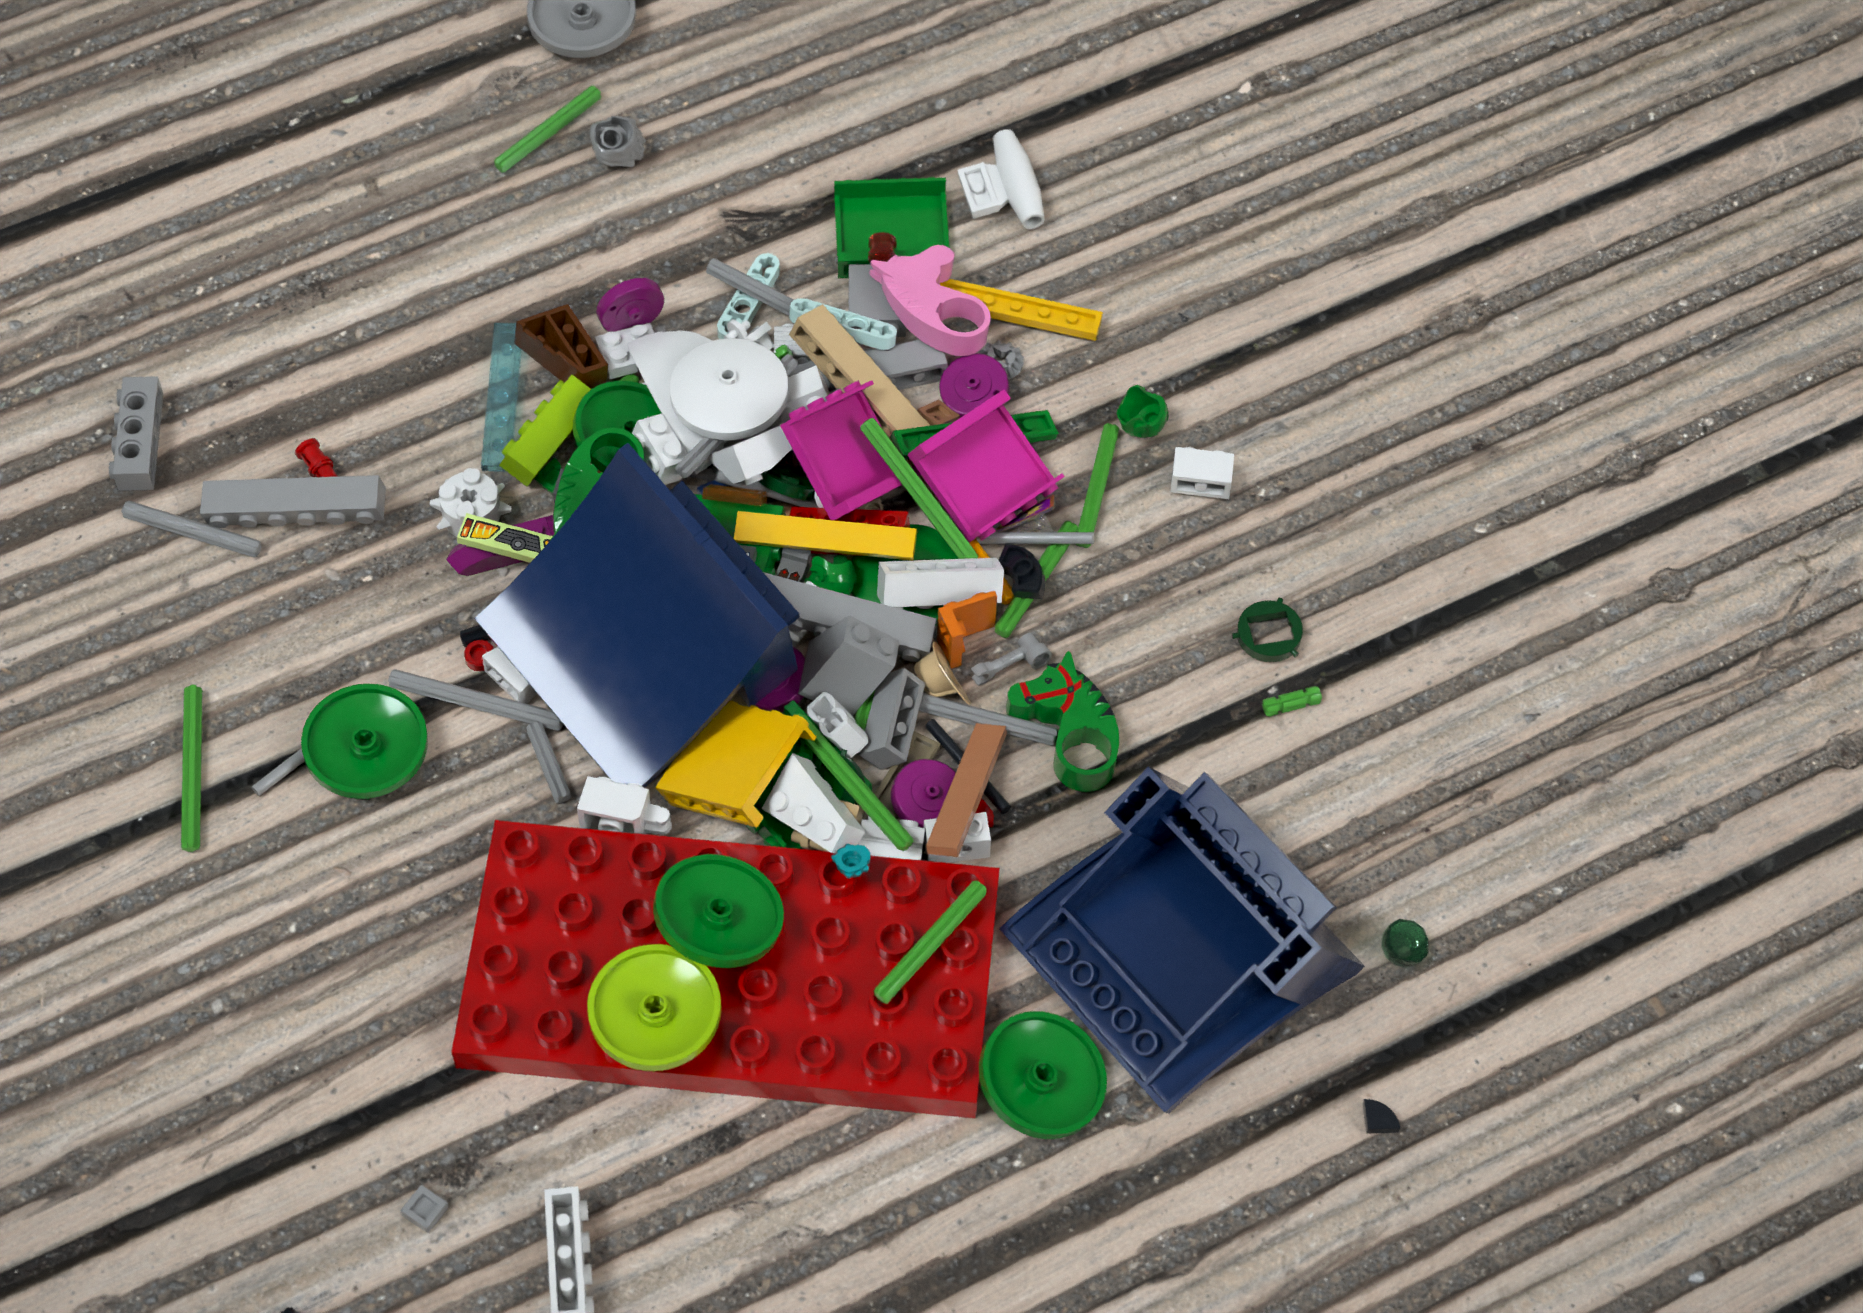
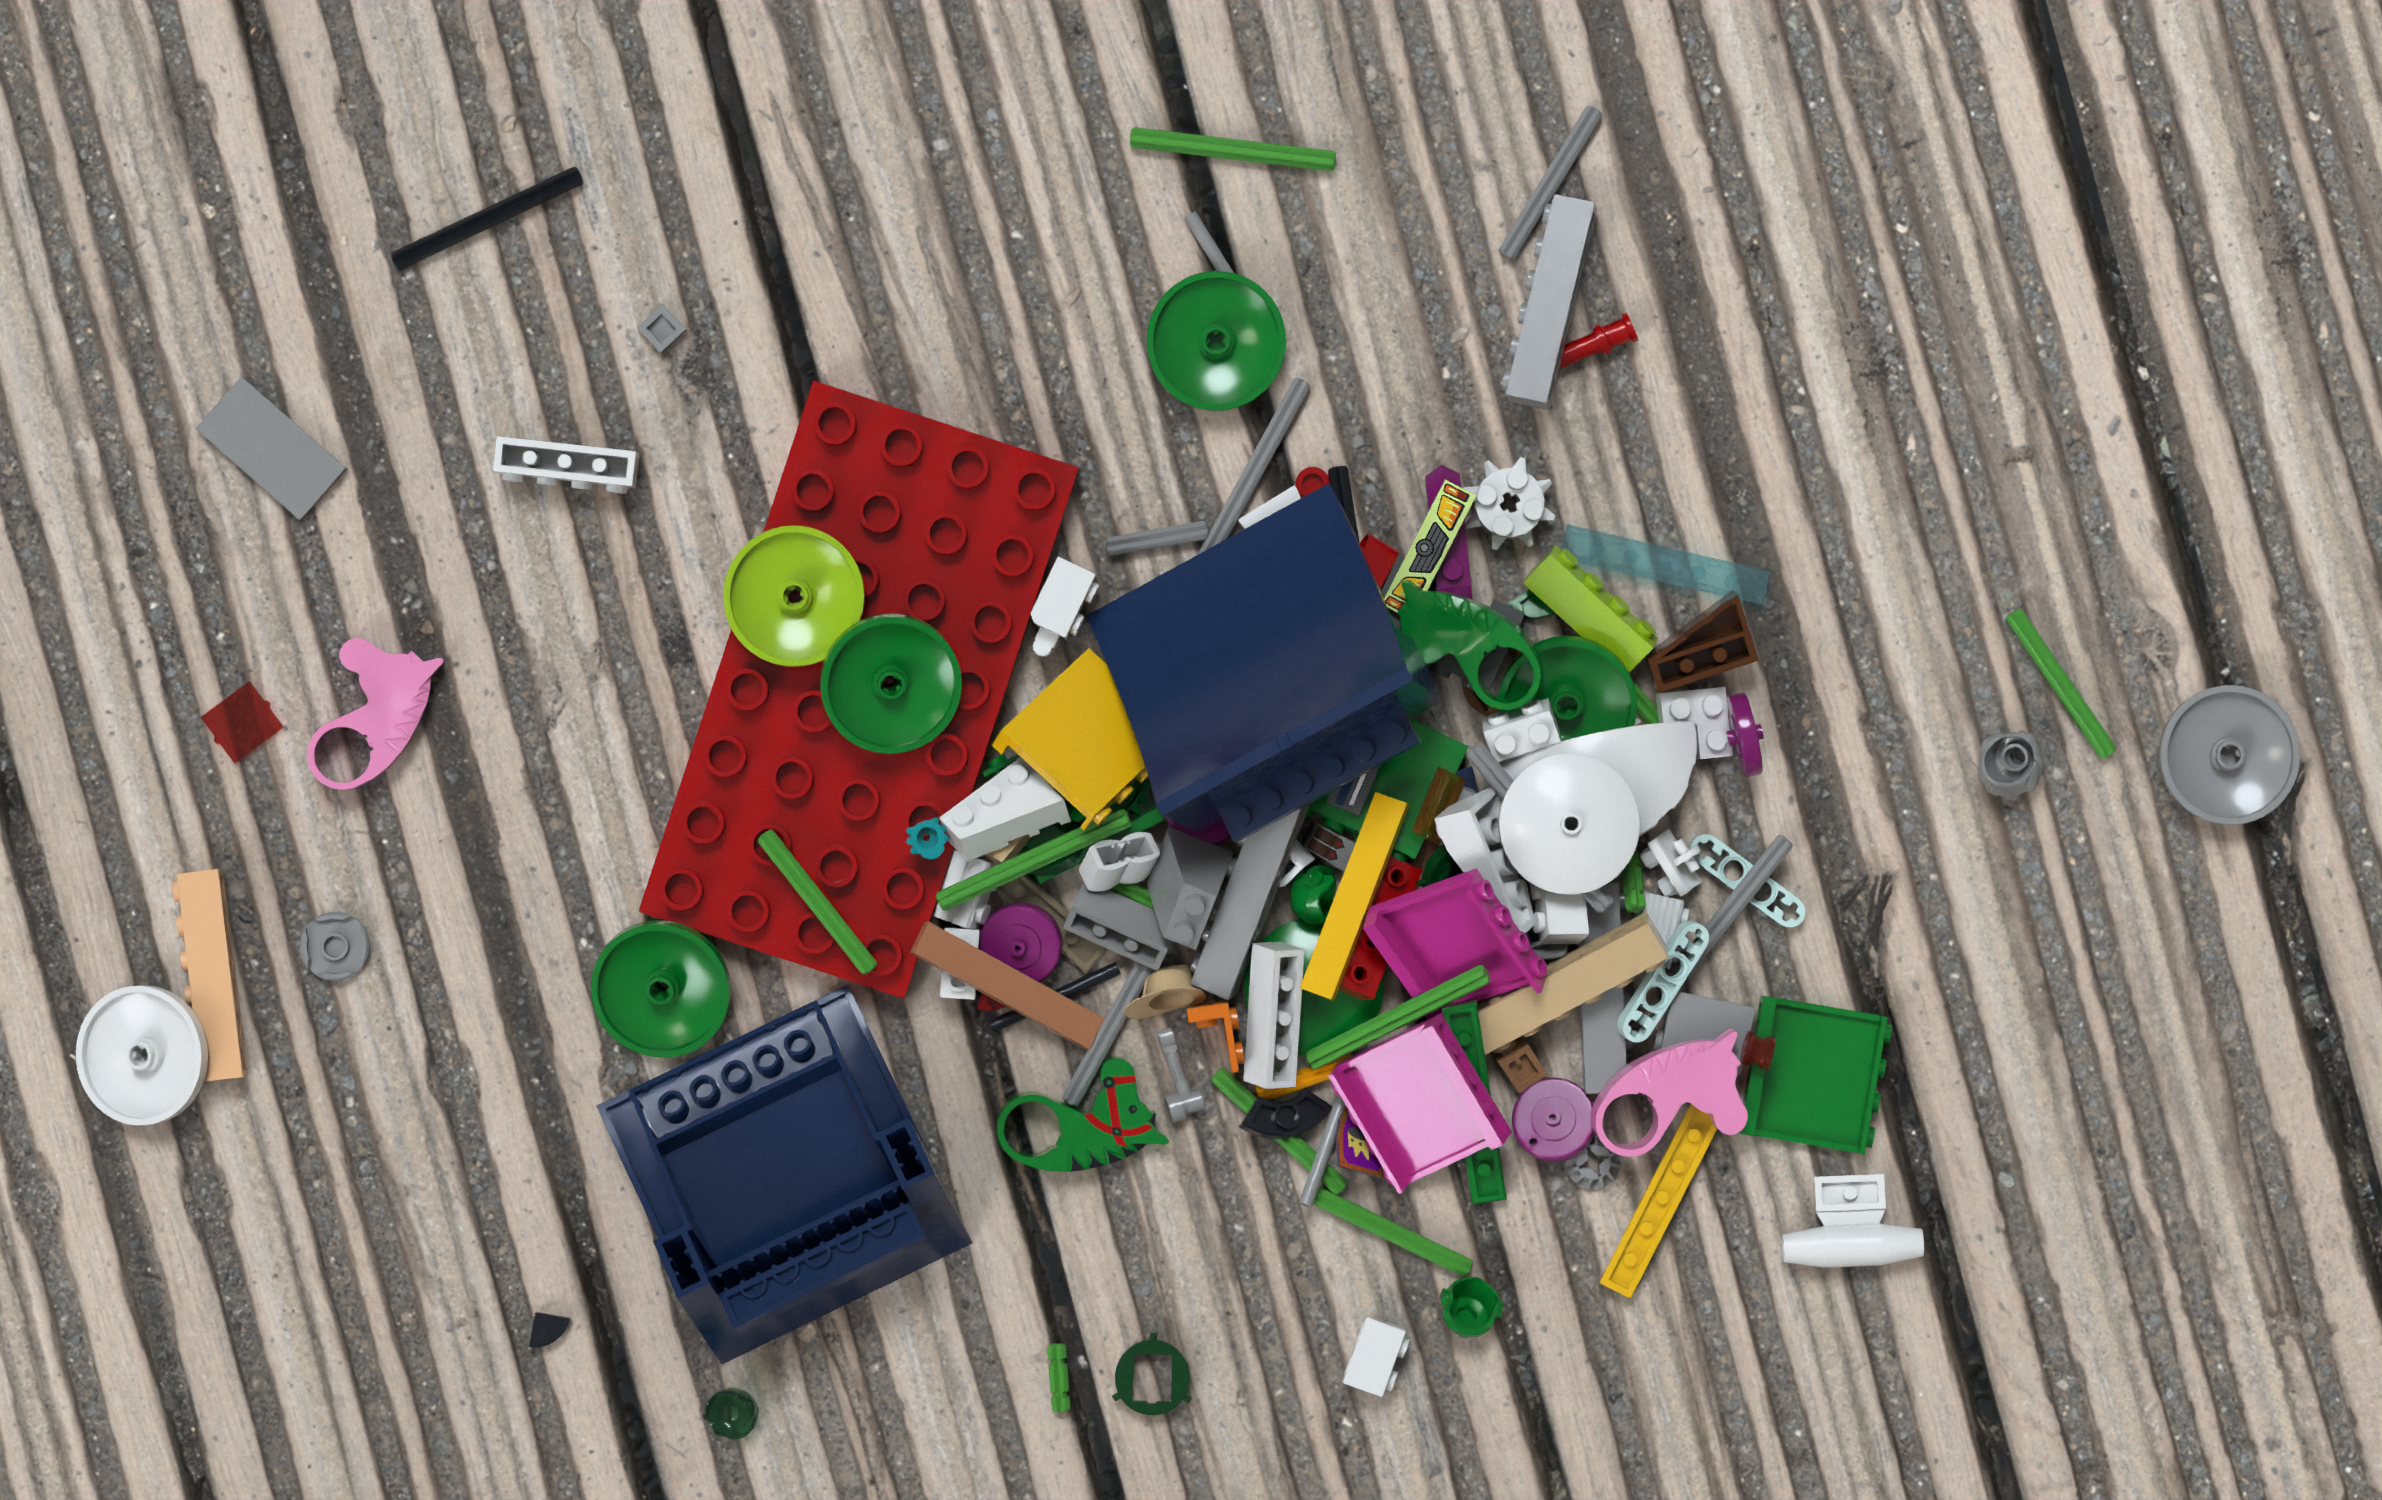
camera: 105 degrees right, 30 degrees up
light grey brick [109,376,163,491] -> none

